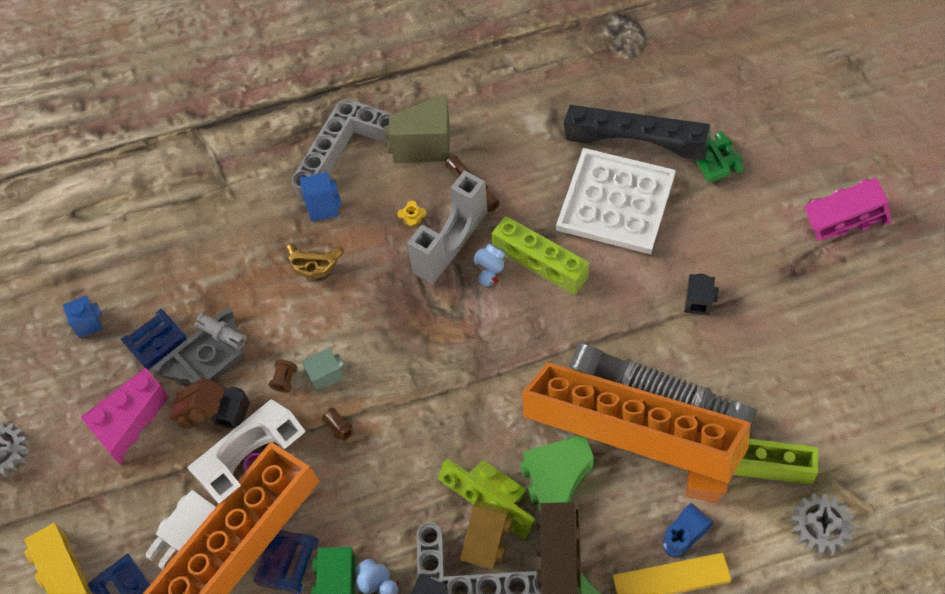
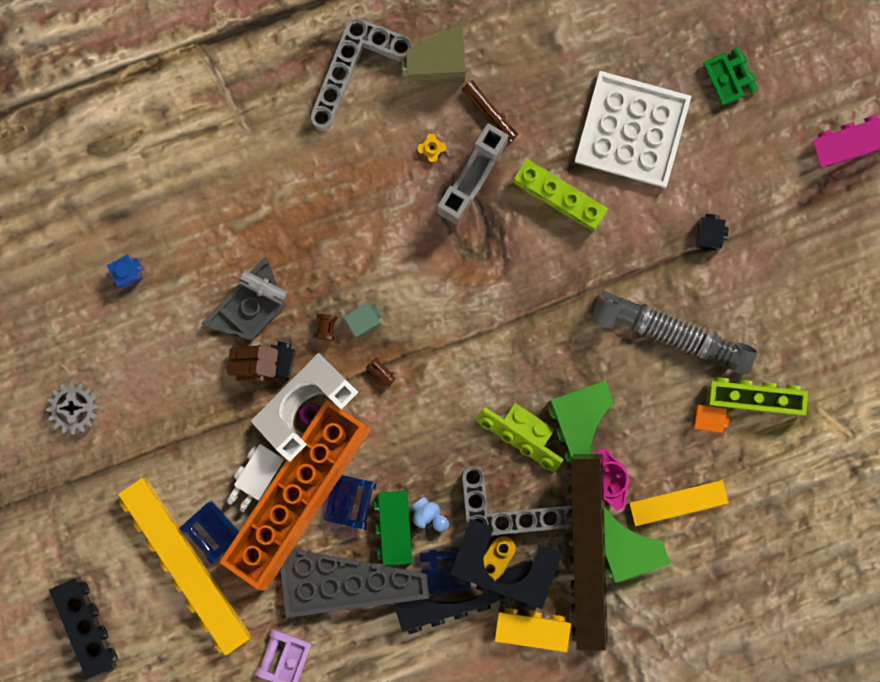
camera: 10 degrees left, 25 degrees up
dark pink wedge [81,367,169,465] -> none
clear blue plate [120,308,187,370] -> none
pearl gold piece [286,243,344,280] -> none
blue brick [300,172,342,222] -> none
pearl gold brick [460,501,513,570] -> none
light blue animal [474,243,506,287] -> none
orange brick [522,362,751,483] -> none
black arch [564,105,711,161] -> none
blue piece [662,503,714,558] -> none
light grey gear [790,493,855,556] -> none
none -> dark pink hat [597,448,629,511]

